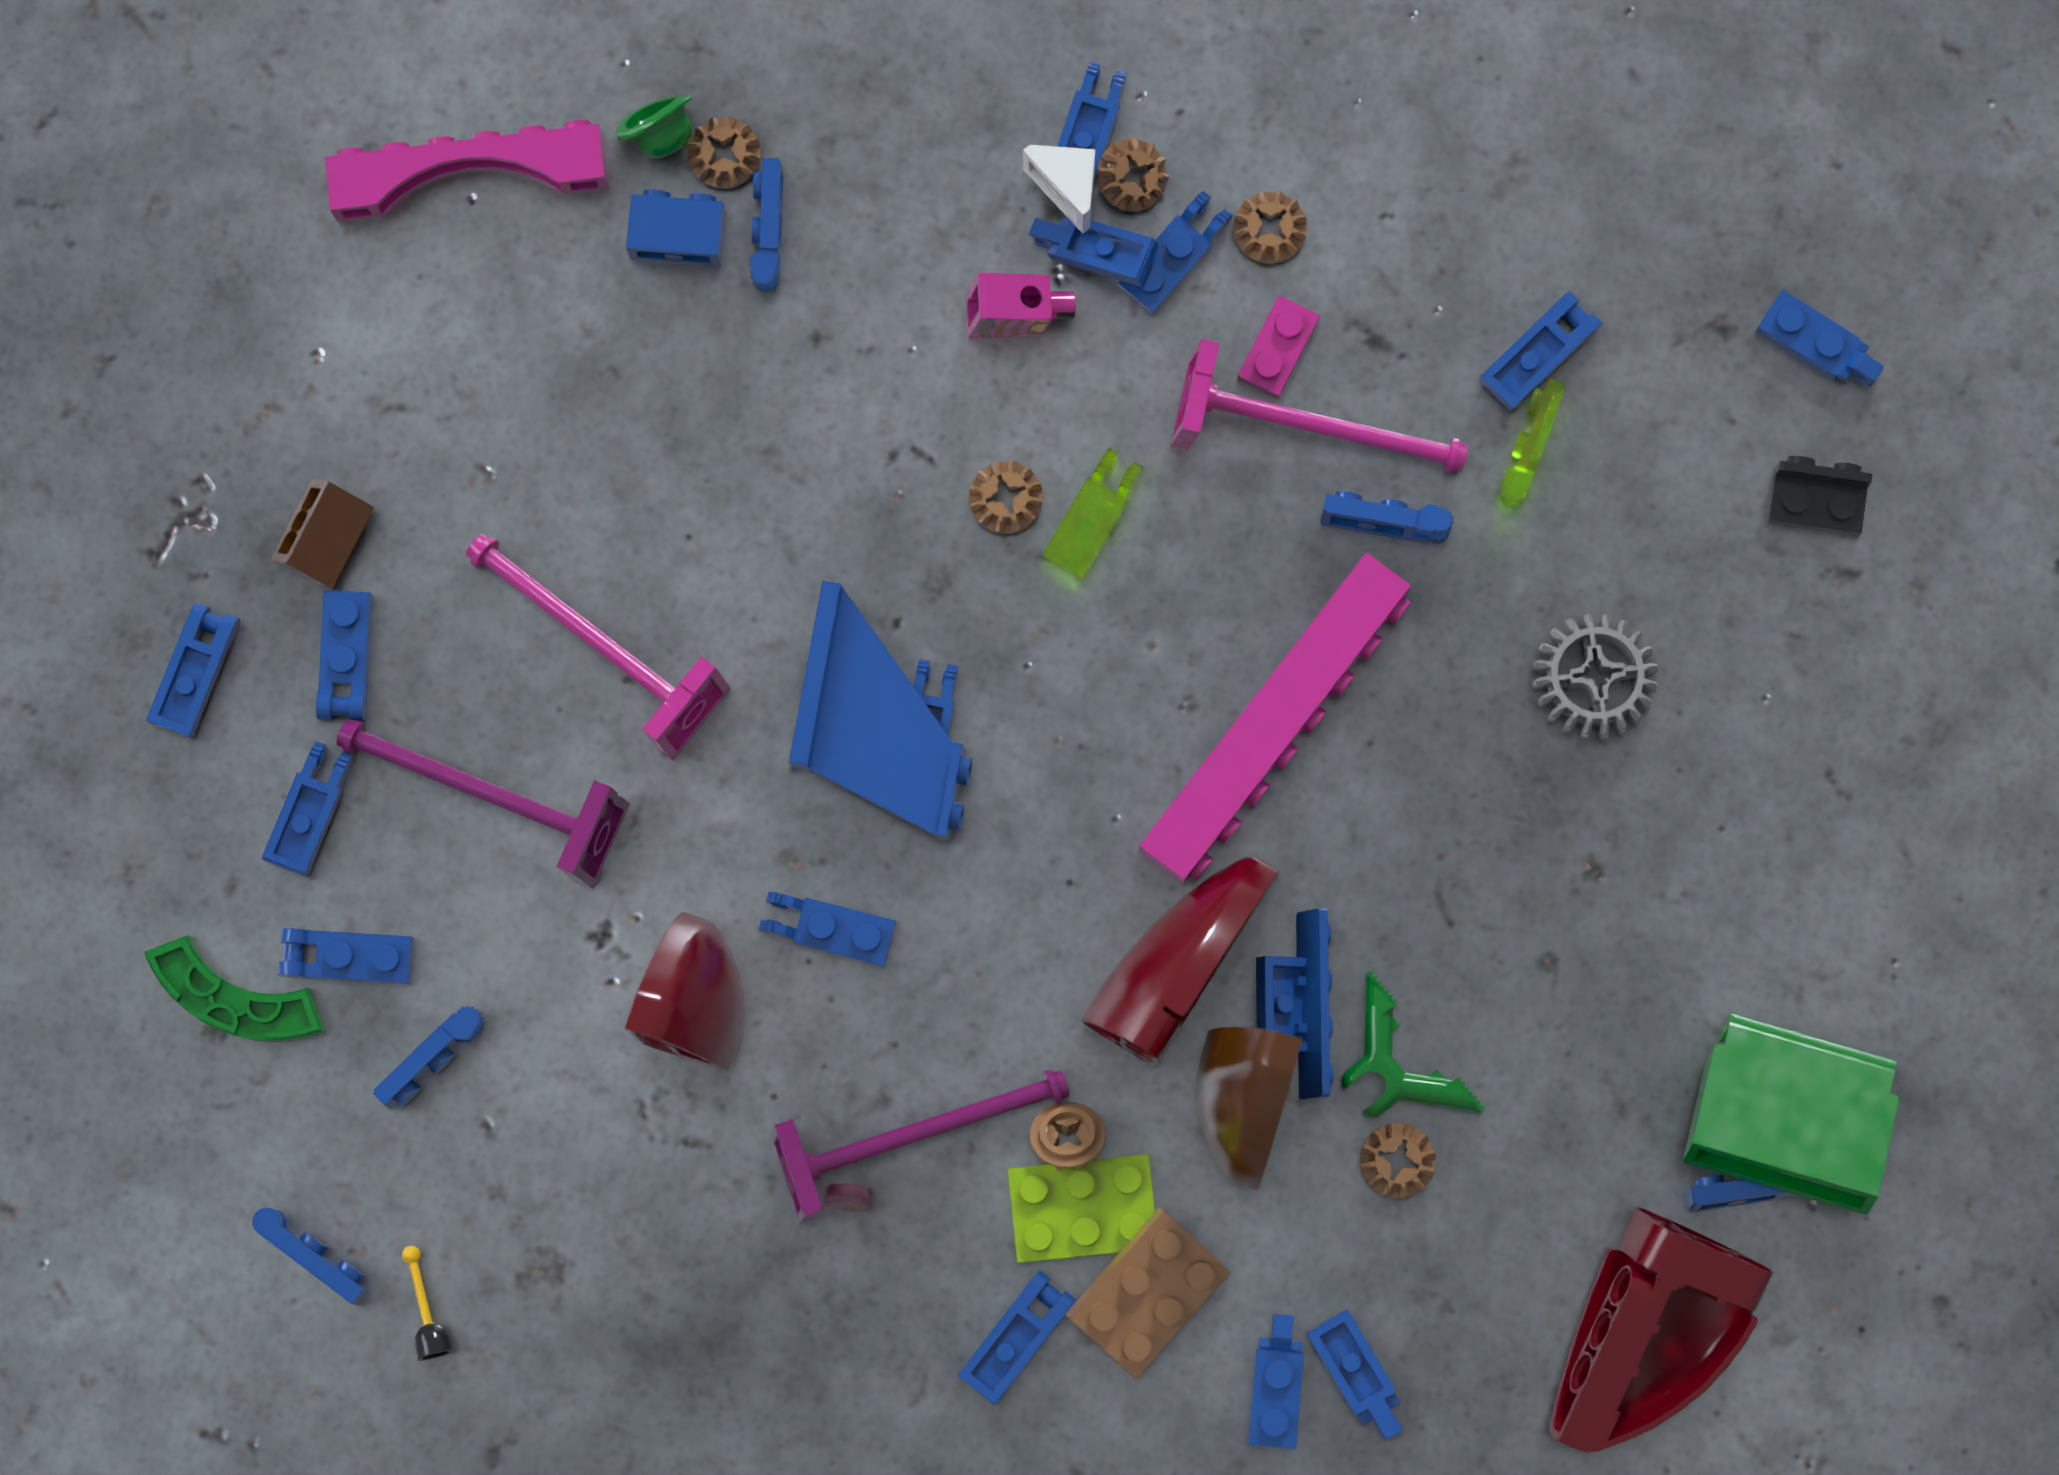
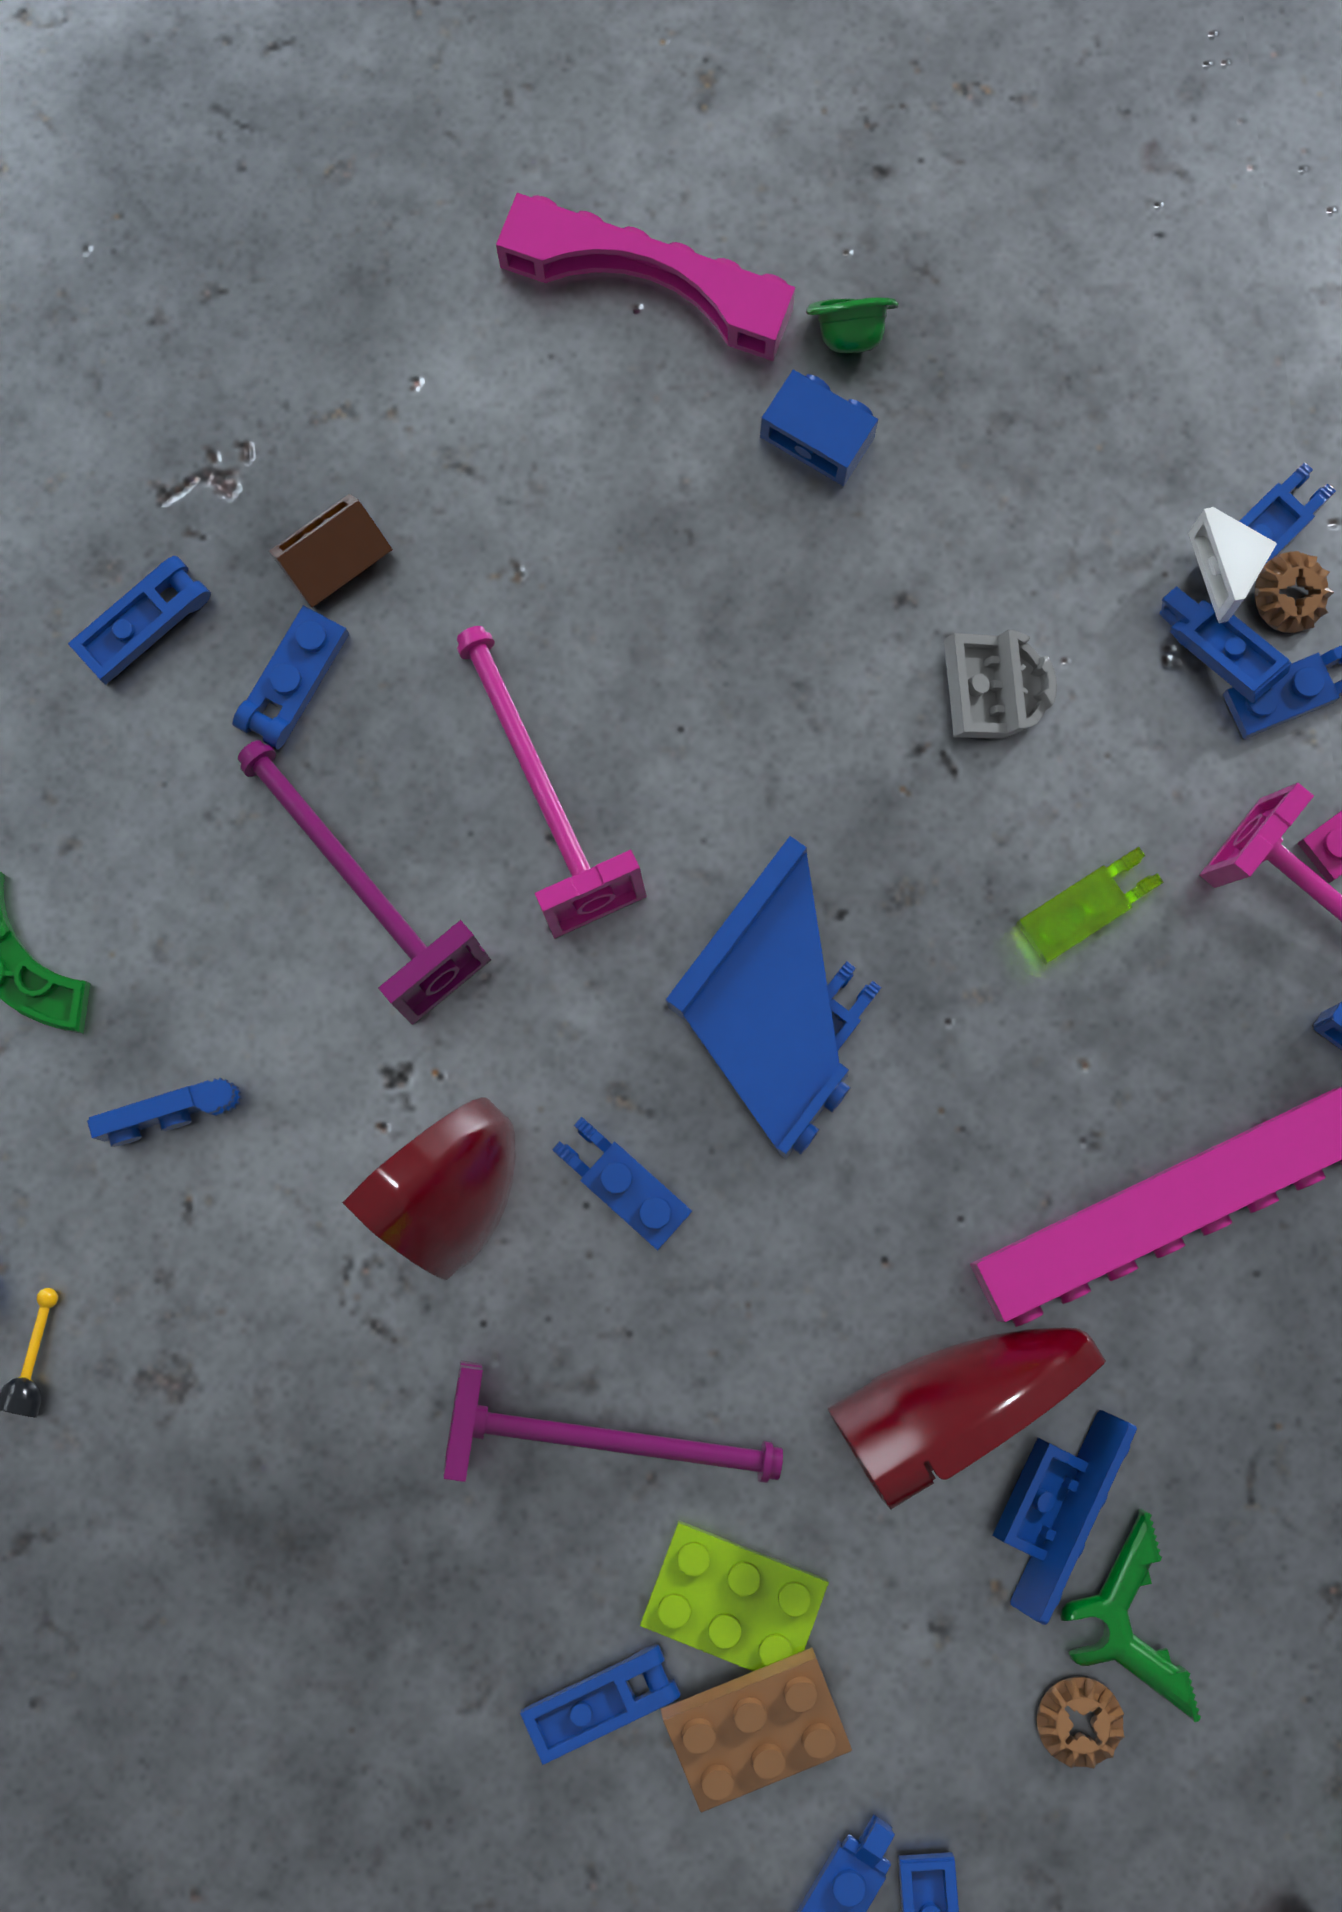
camera: 25 degrees right, 0 degrees up
blue hinge [262,741,354,877] -> none
blue plate [278,928,414,985] -> none
medium nougat gear [688,116,761,189] -> none
blue hinge [750,158,784,293] -> none
clear pink tile [825,1184,873,1211] -> none
dark pink torso [966,273,1076,339] -> none
medium nougat gear [969,460,1043,534] -> none
medium nougat gear [1030,1102,1105,1172] -> none
reddish brown panel [1196,1027,1302,1190] -> none
none -> light grey slope [944,629,1057,739]

